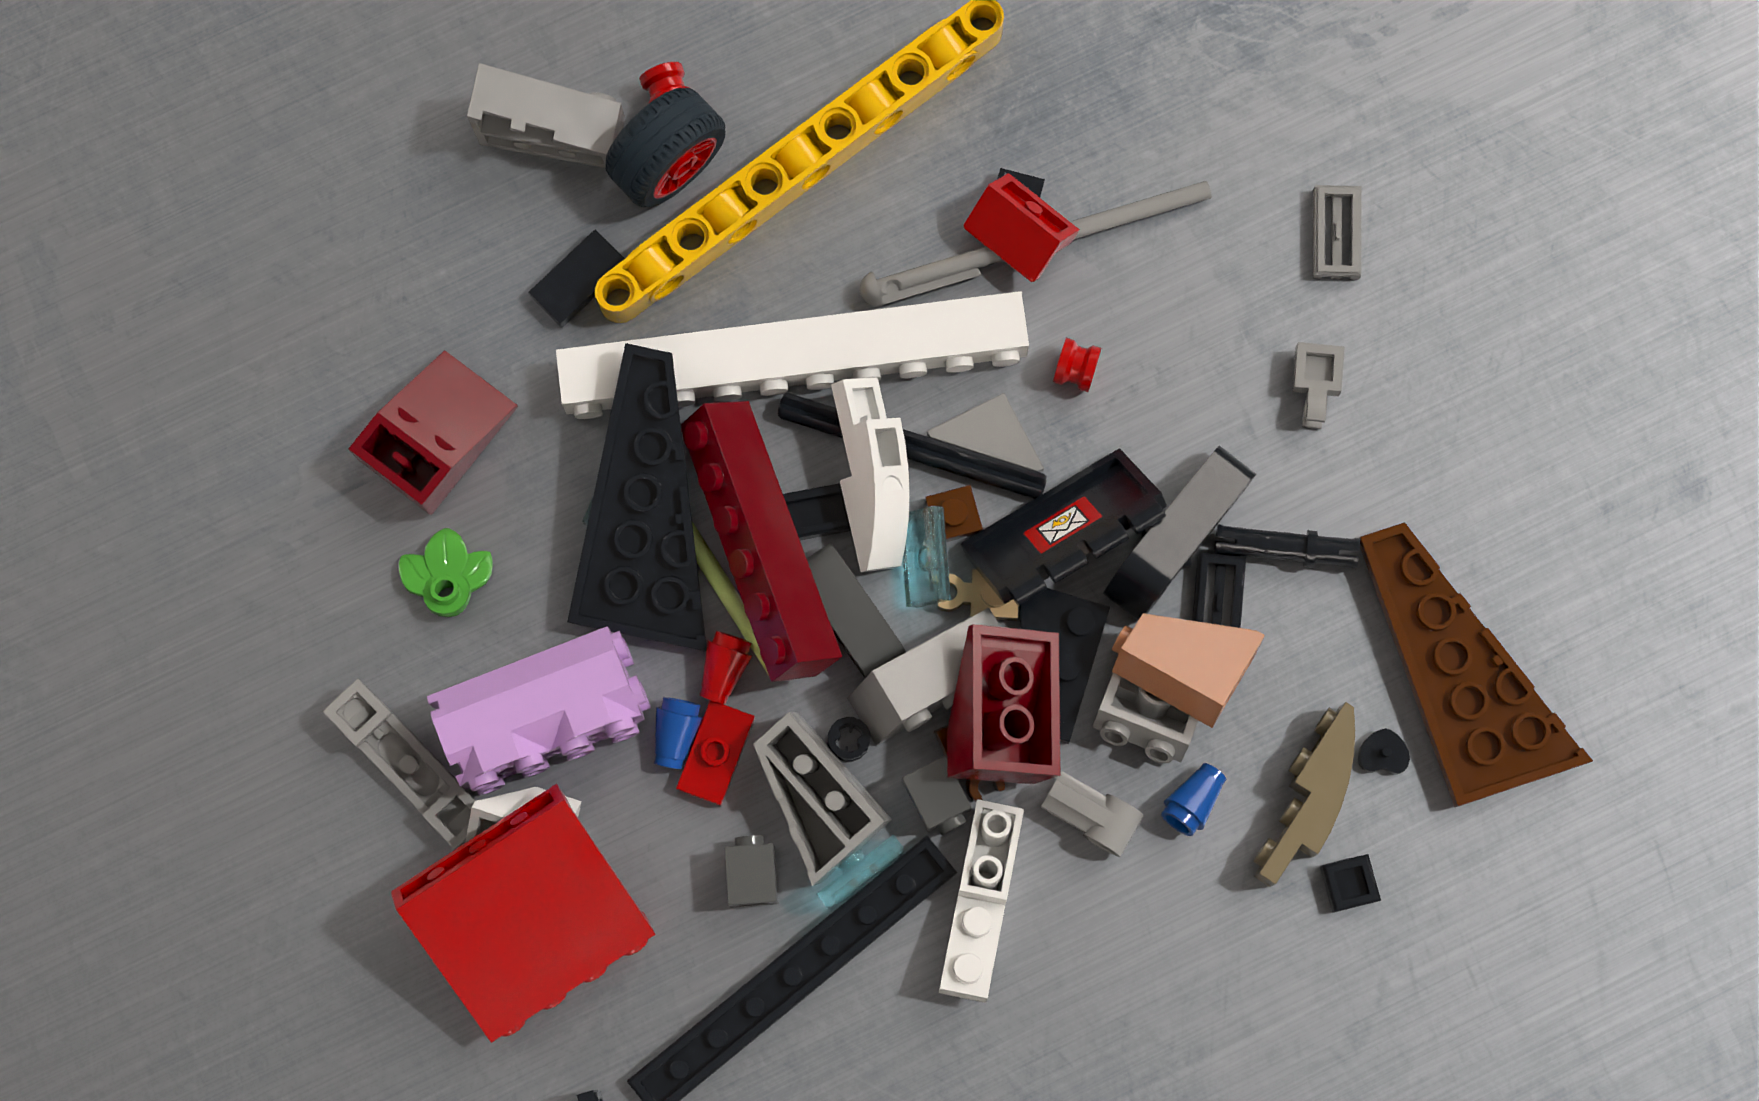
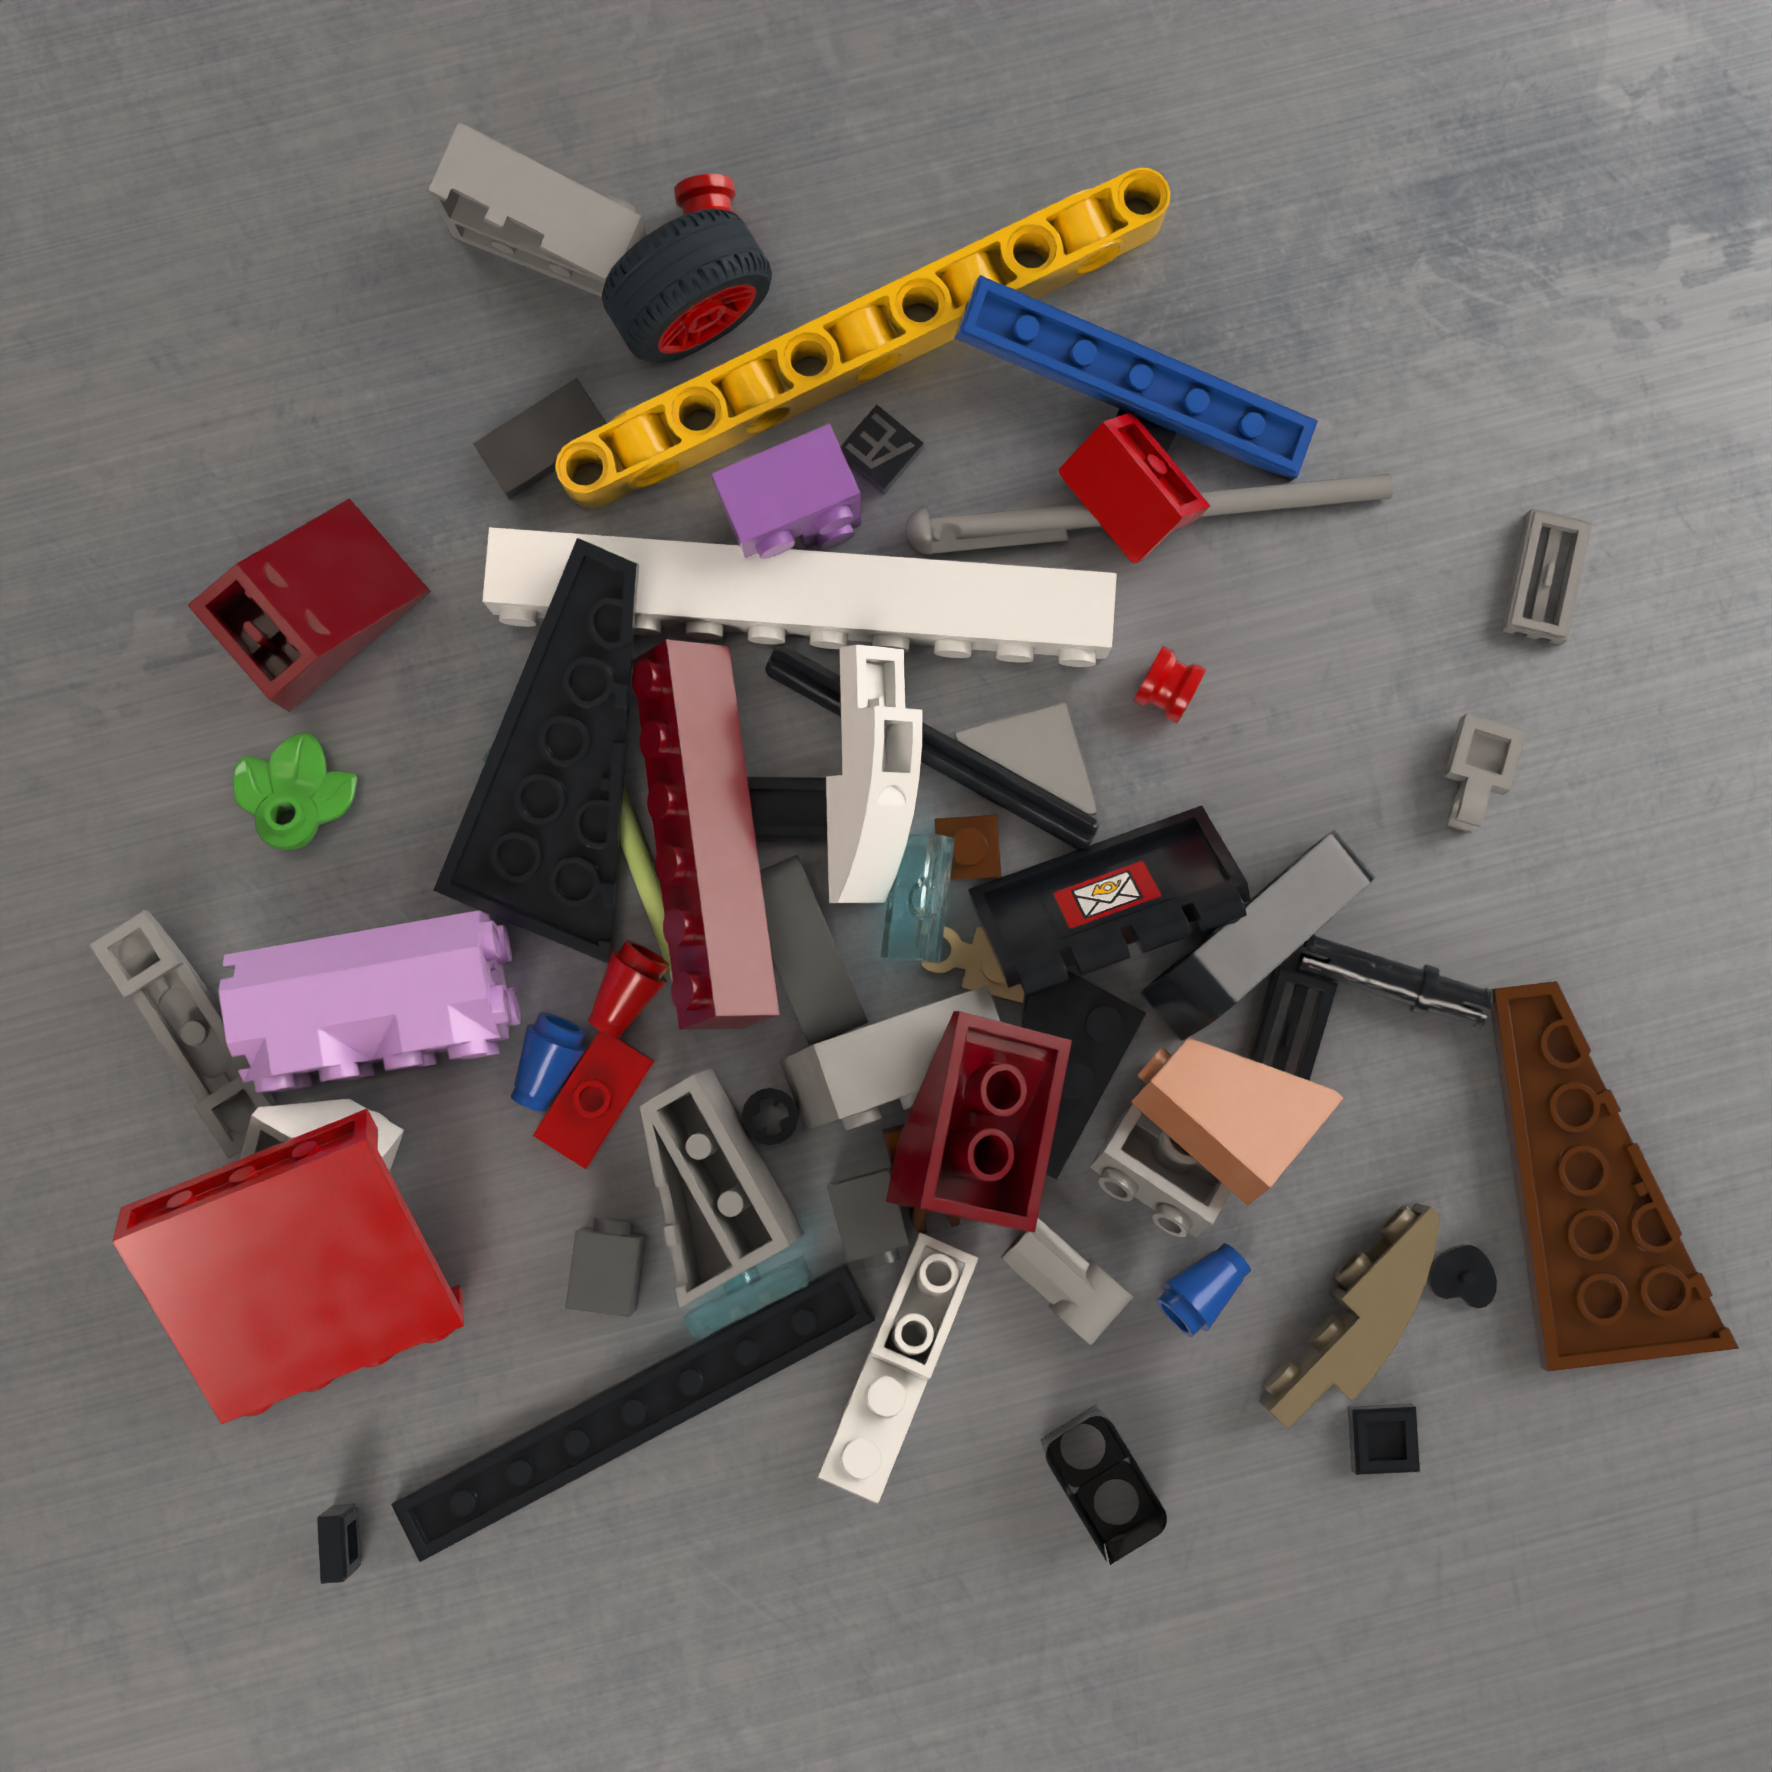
camera: 10 degrees right, 5 degrees up
none -> medium lavender brick [711,423,861,559]
none -> black tile [840,404,924,495]
none -> blue tile [954,275,1318,481]
none -> black piece [1041,1405,1167,1565]

